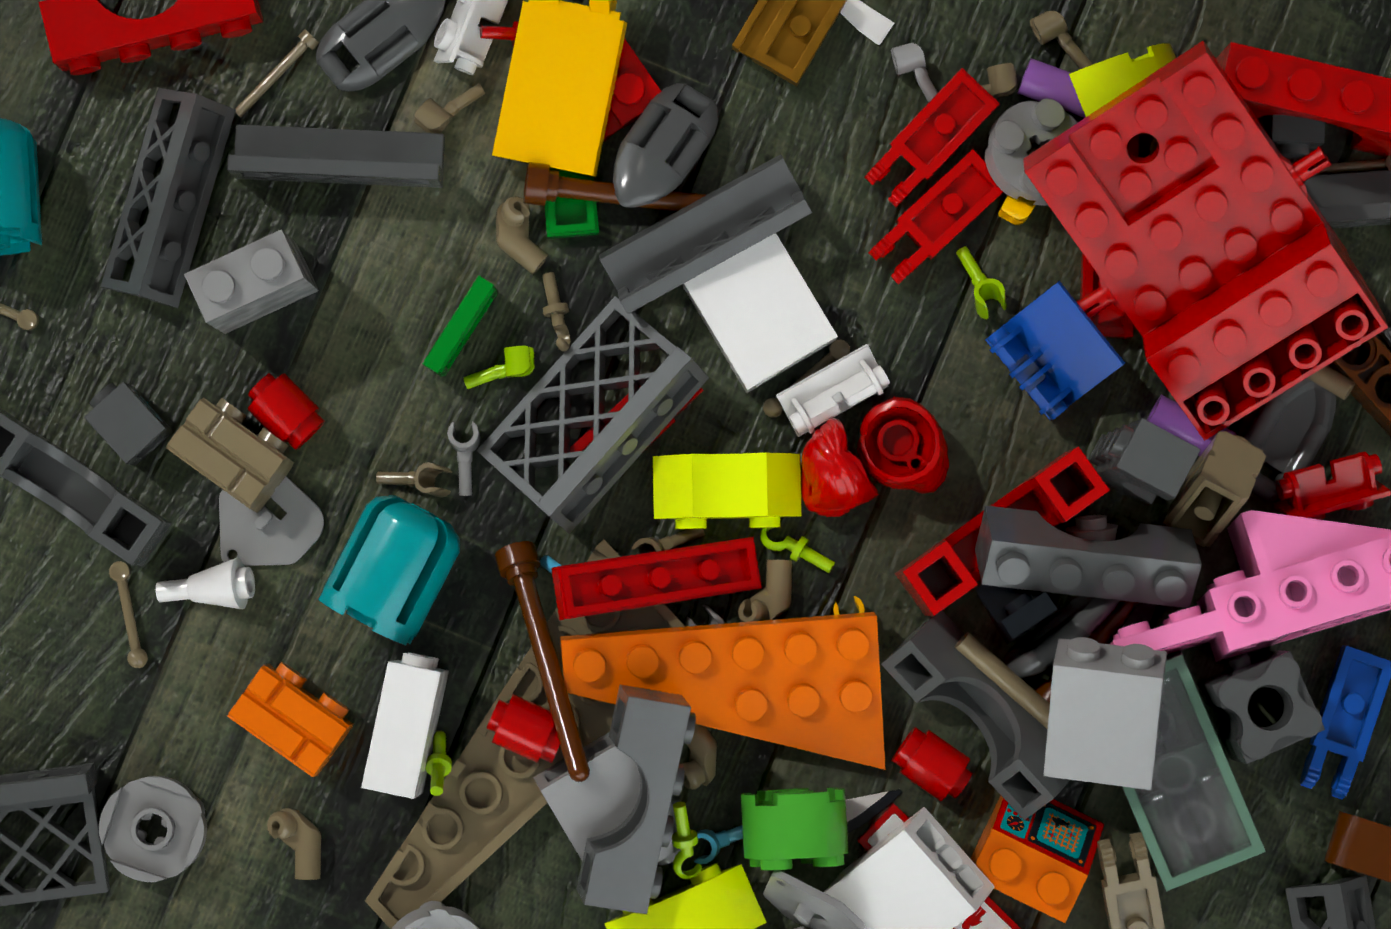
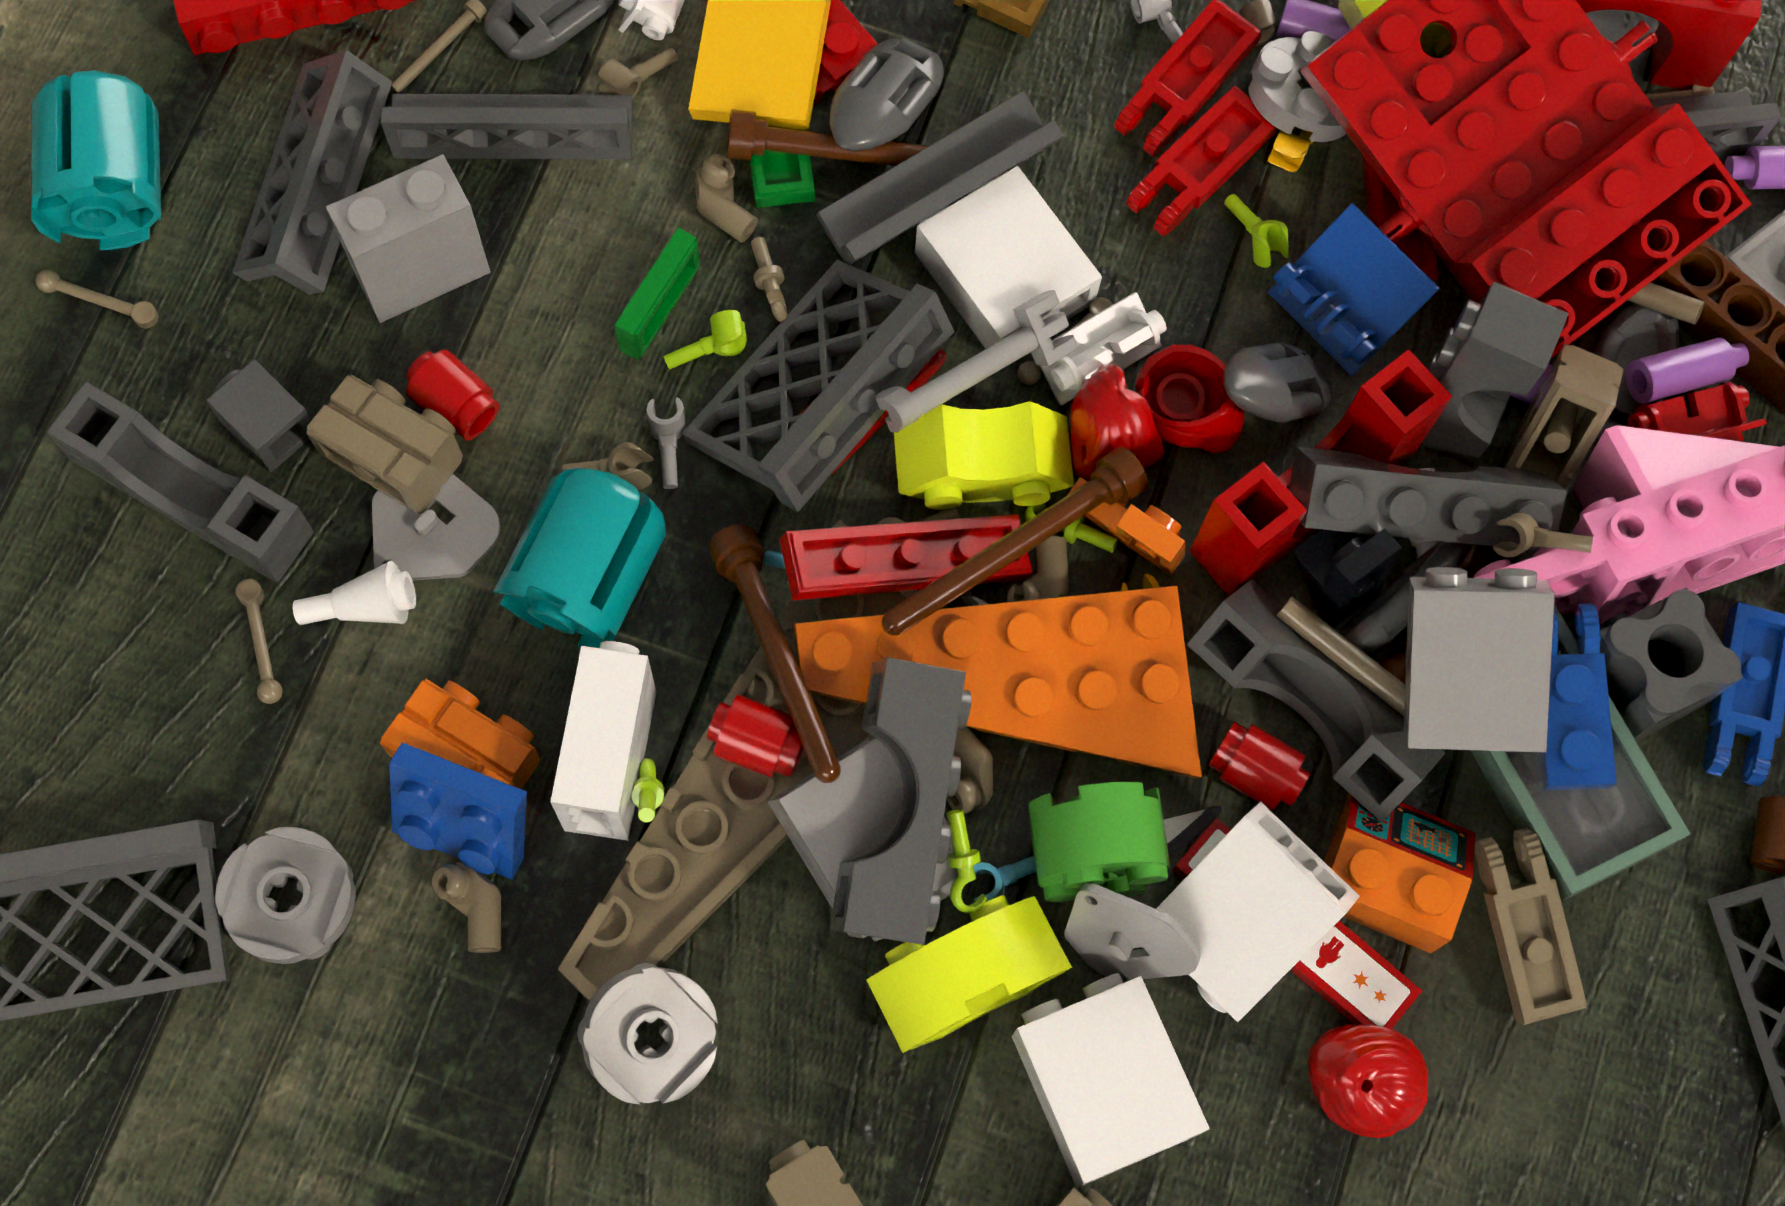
camera: 10 degrees left, 15 degrees down
none -> blue plate [389,742,527,880]
none -> light grey hinge [875,290,1078,433]
none -> reddish brown piece [881,447,1149,636]
none -> orange plate [1068,477,1185,576]
none -> dark grey piece [1223,343,1332,423]
none -> dark tan hand [1493,513,1593,557]
none -> blue hinge [1540,604,1617,791]
none -> medium lavender cylinder [1625,338,1749,404]

